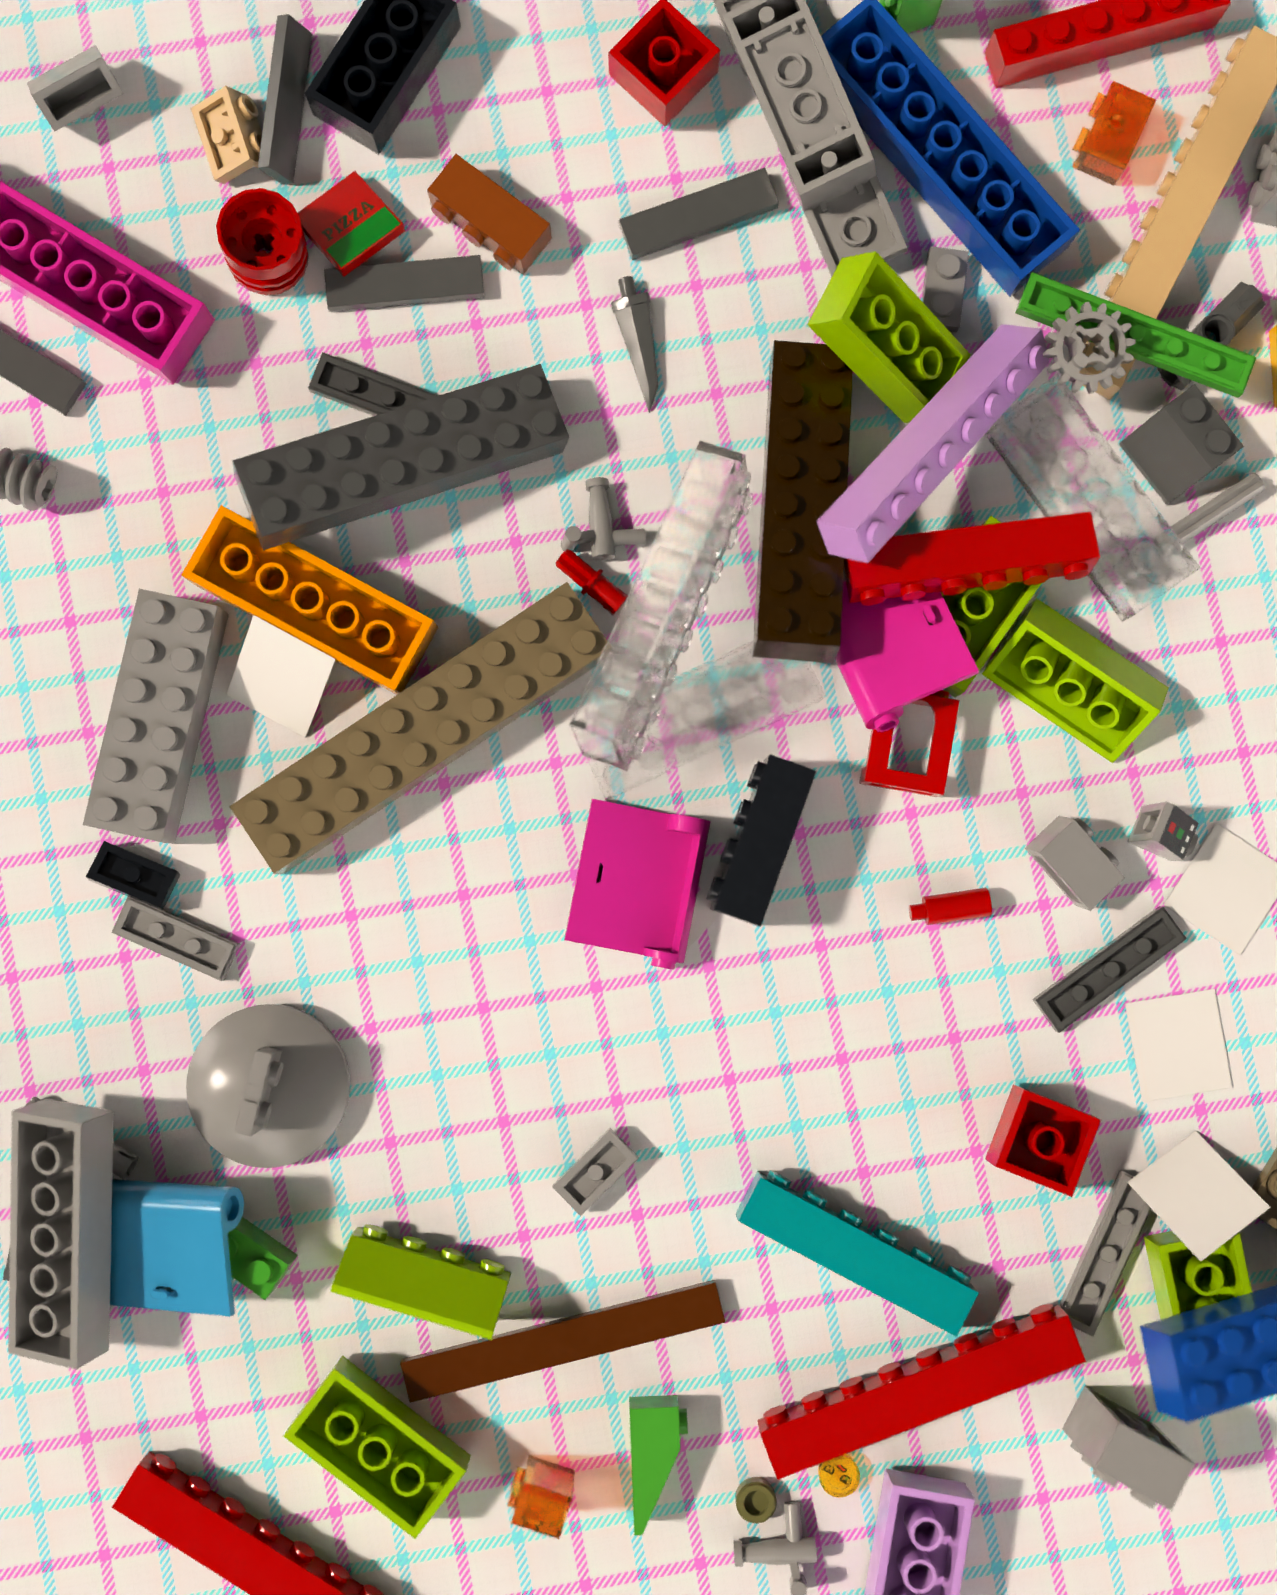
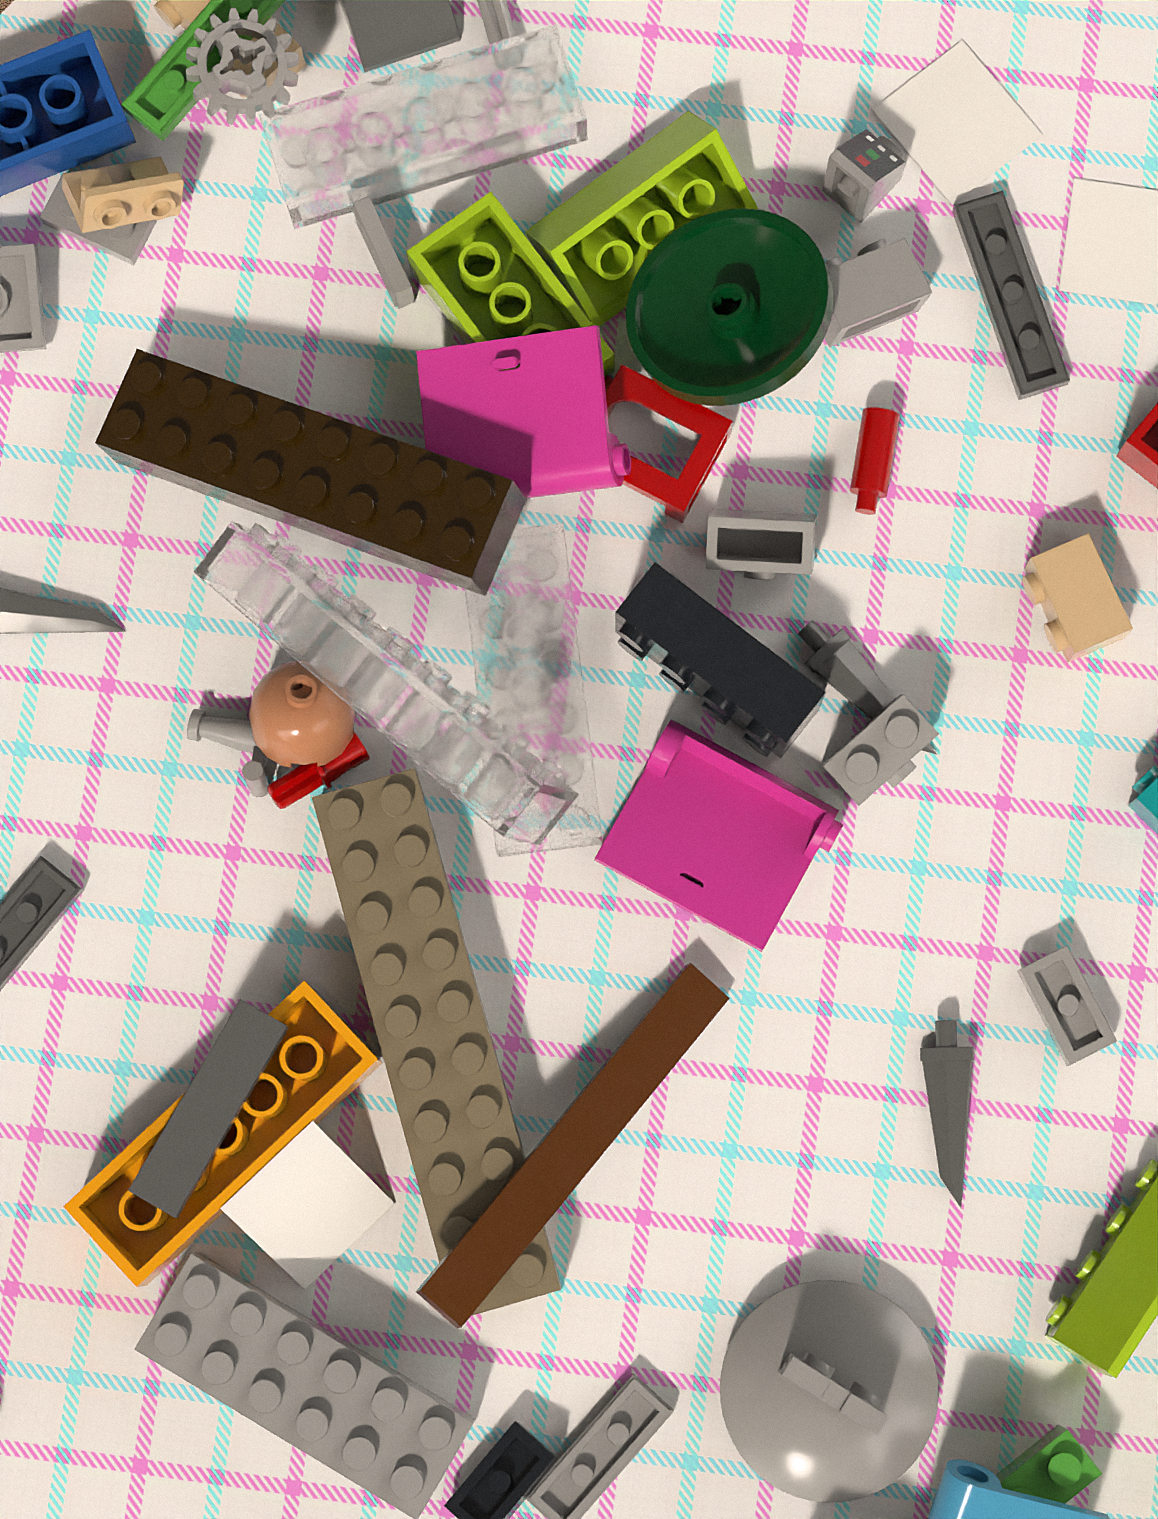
camera: 60 degrees left, 5 degrees down
dark grey brick [232,364,569,550] -> none
lime brick [807,251,971,423] -> none
lavender brick [817,324,1050,563] -> none
red brick [844,511,1100,606] -> none
none -> tan bracket [62,156,184,233]
none -> dark grey tile [128,999,289,1218]
none -> nougat cylinder [249,660,356,768]
none -> light grey tile [352,196,415,309]
none -> reddish brown tile [416,963,730,1328]
none -> dark green dish [626,208,834,406]
none -> light grey brick [705,509,817,580]
none -> dark grey bar [798,620,937,755]
none -> light grey brick [821,694,939,806]
none -> dark grey bar [920,1020,974,1208]
none -> tan brick [1022,533,1133,663]

